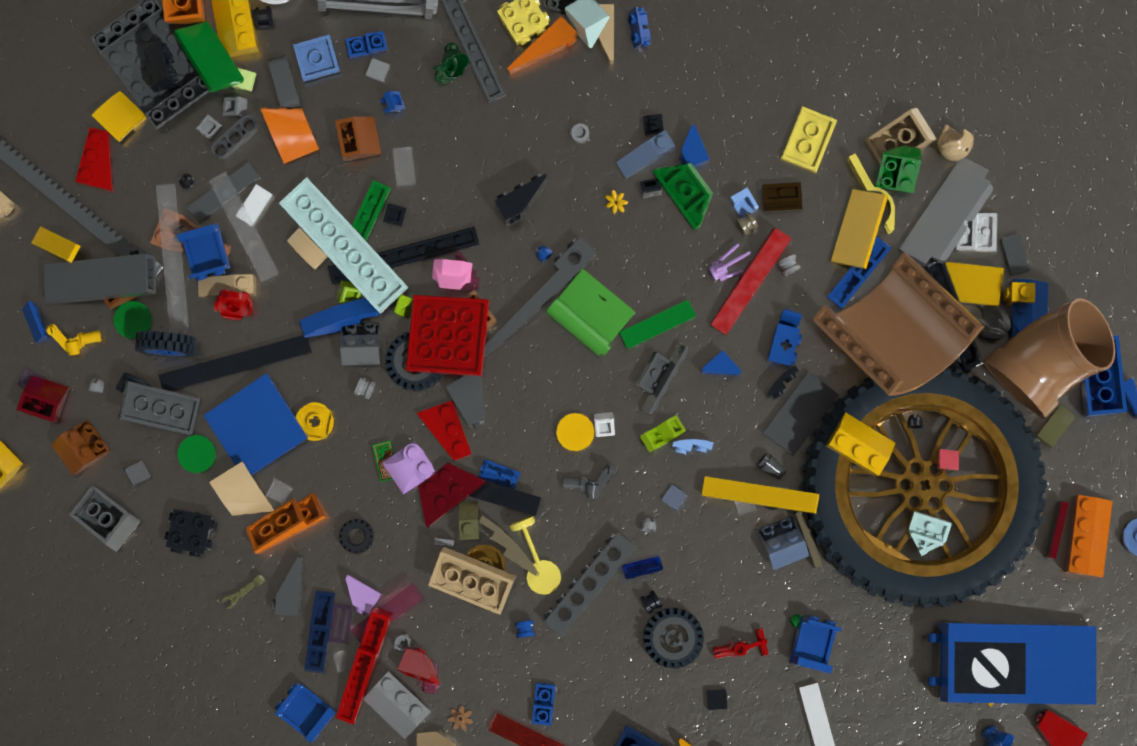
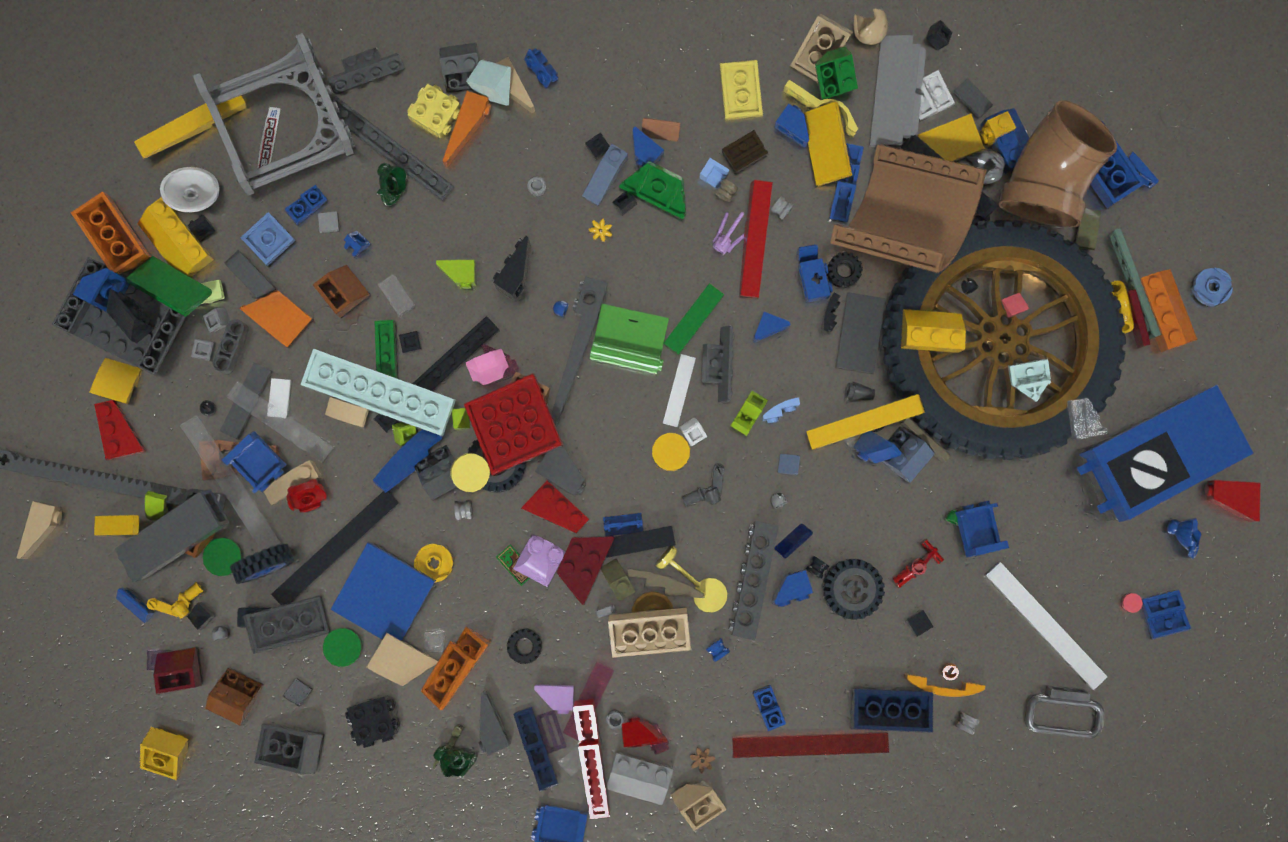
camera: 30 degrees left, 0 degrees up
none -> blue slope [73,268,130,312]
none -> lime slope [145,491,168,521]
none -> black slope [187,602,215,630]
none -> dark green hair [433,746,477,778]
none -> lime slope [436,260,476,289]
none -> light yellow tile [450,453,490,492]
none -> nougat slope [642,118,680,141]
none -> white sticker [663,354,696,427]
none -> blue slope [771,570,813,607]
none -> blue slope [774,104,809,147]
none -> black tyre [827,252,863,288]
none -> blue slope [853,431,902,463]
none -> black slope [926,20,952,50]
none -> clear wing [1067,398,1108,440]
none -> sand green tile [1109,228,1161,339]
none -> yellow cylinder [1110,280,1134,333]

